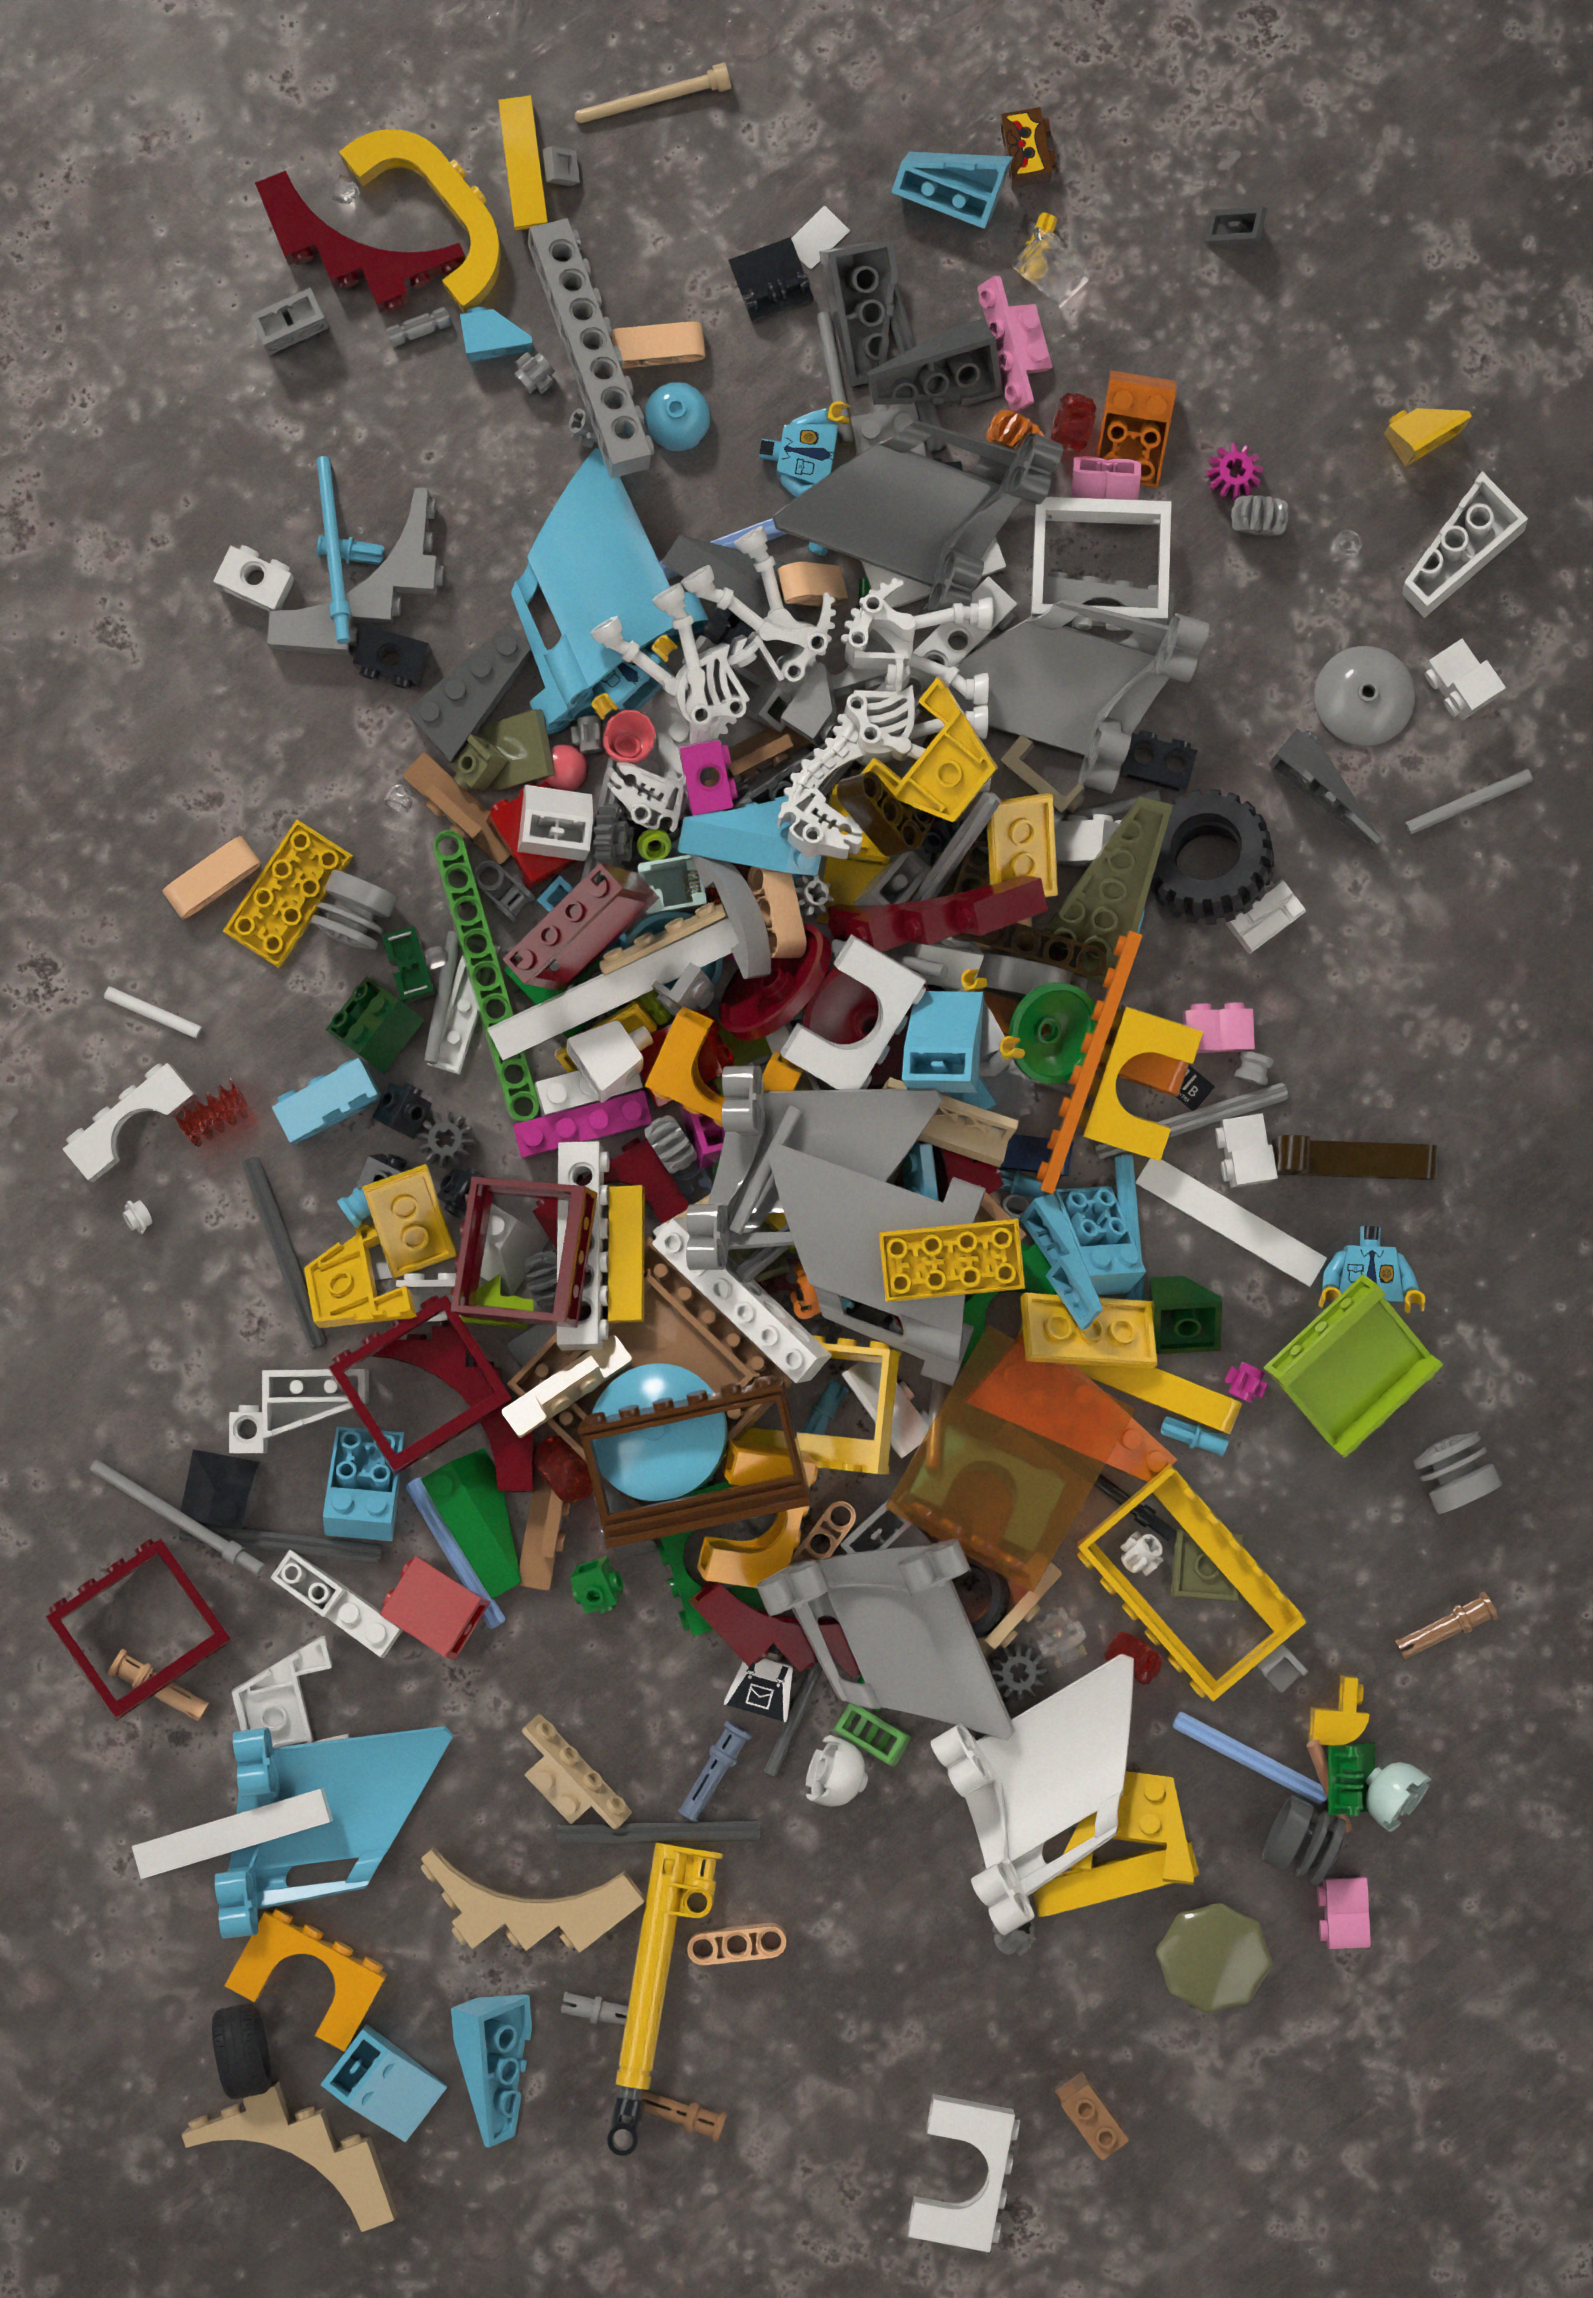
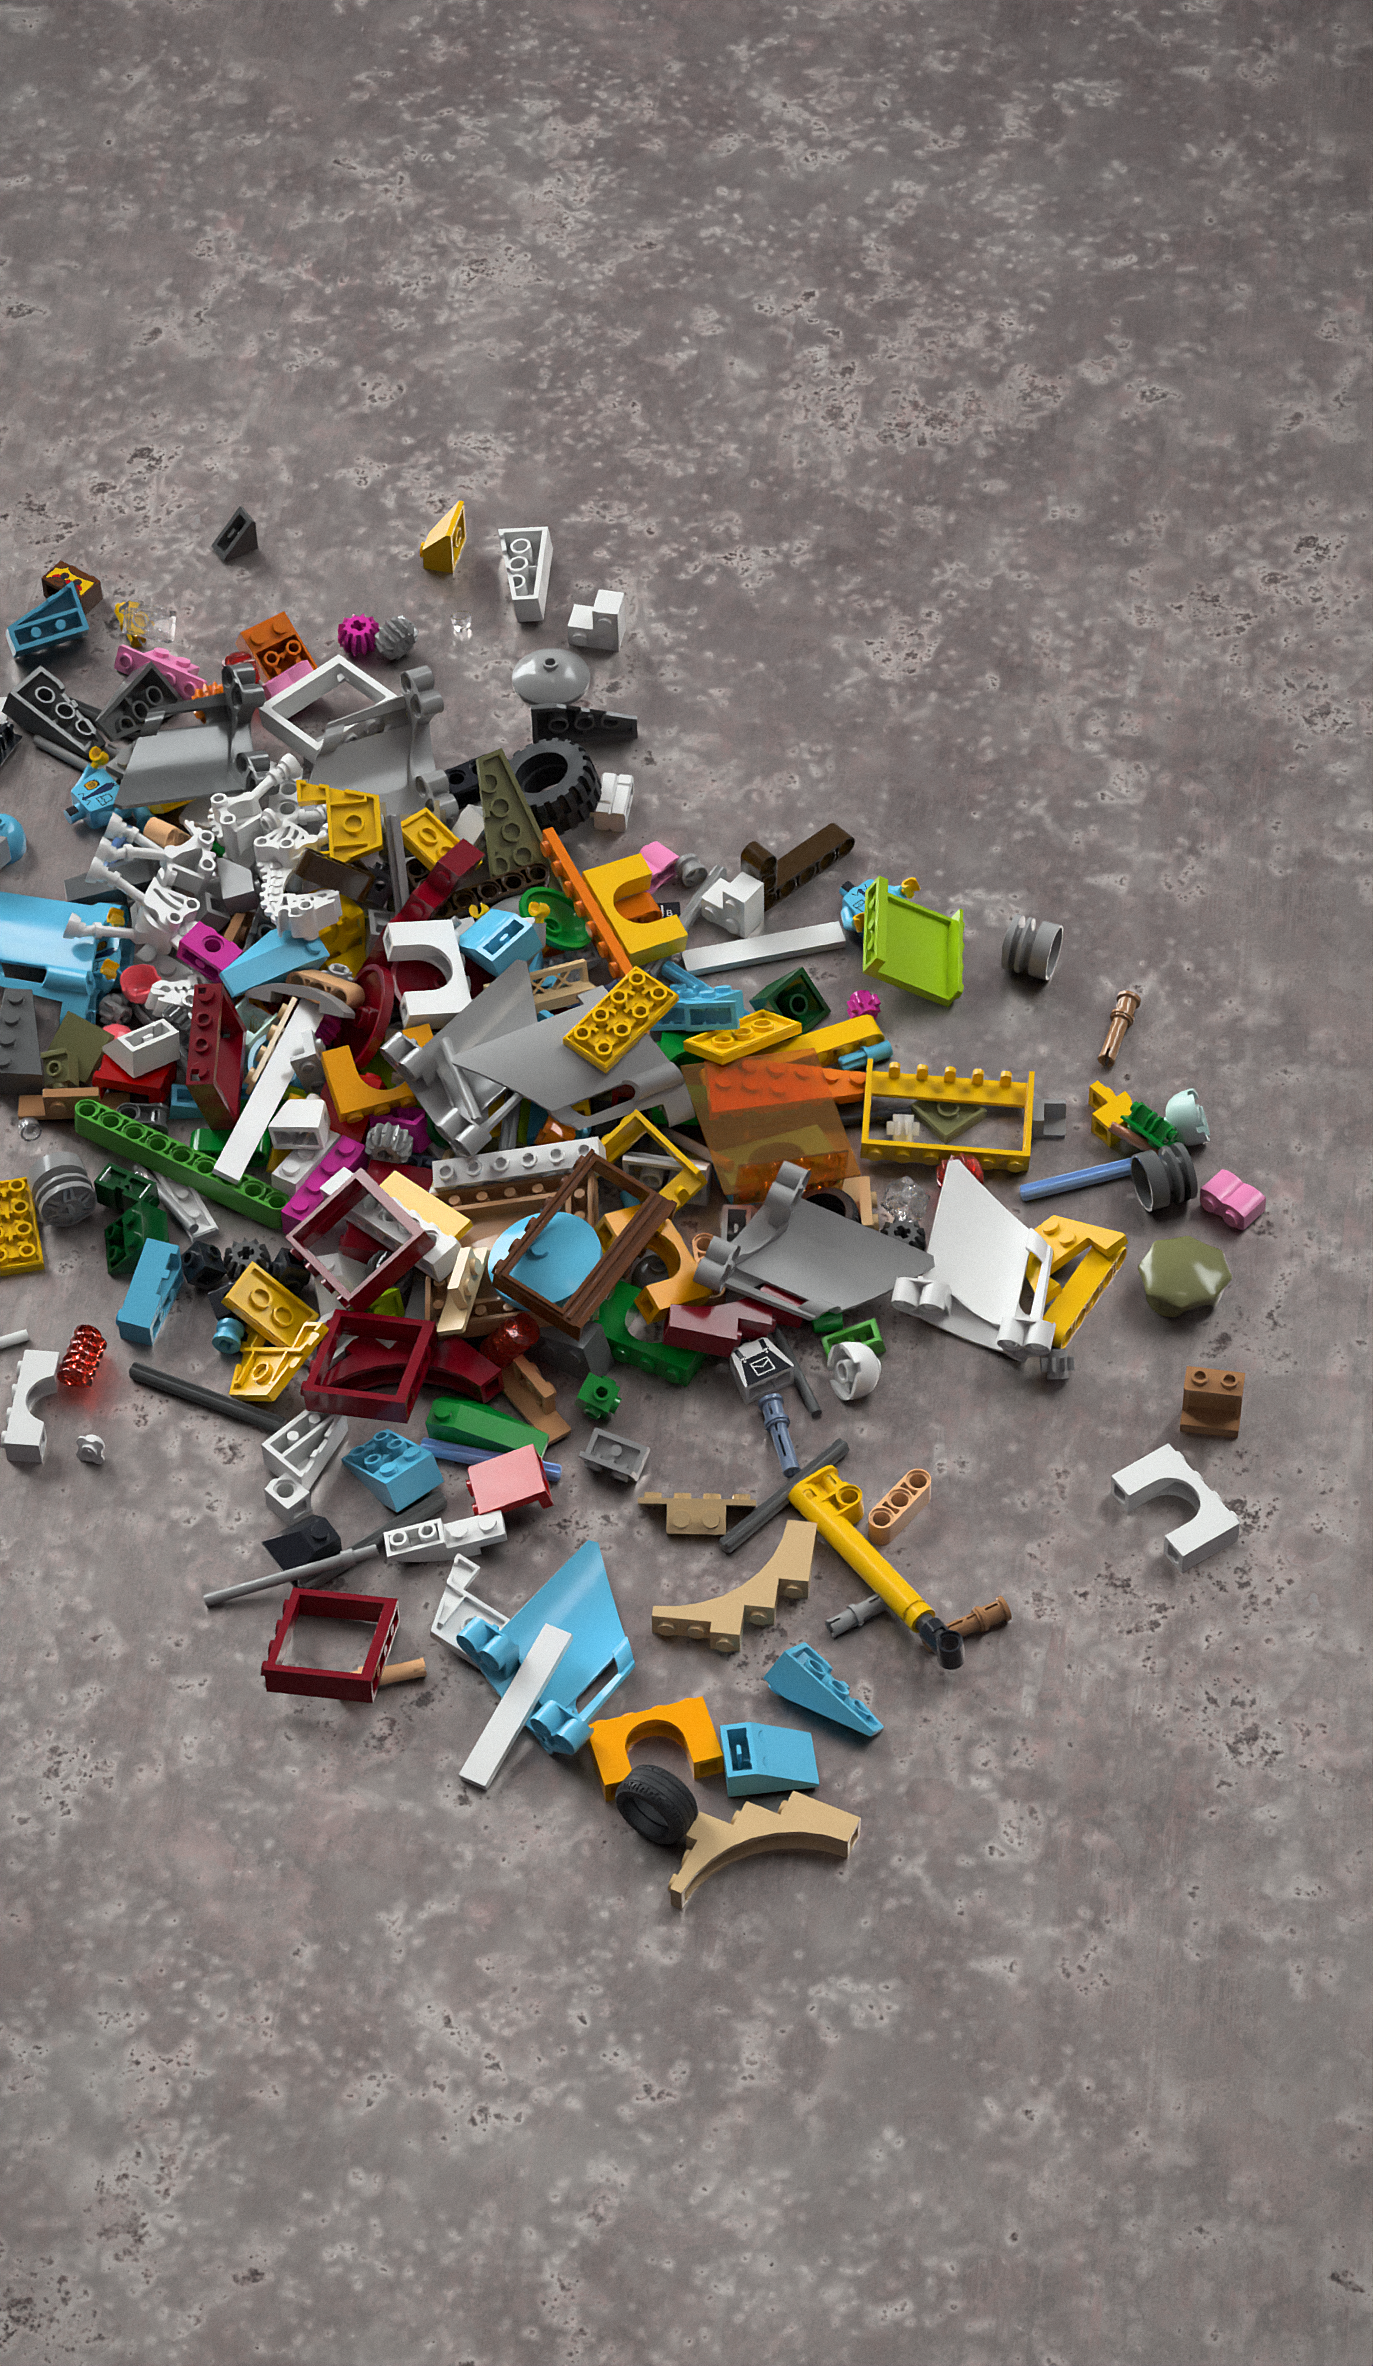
camera: 45 degrees left, 35 degrees down
light grey bar [1405,769,1533,835] -> none
none -> light grey bracket [579,1427,651,1483]

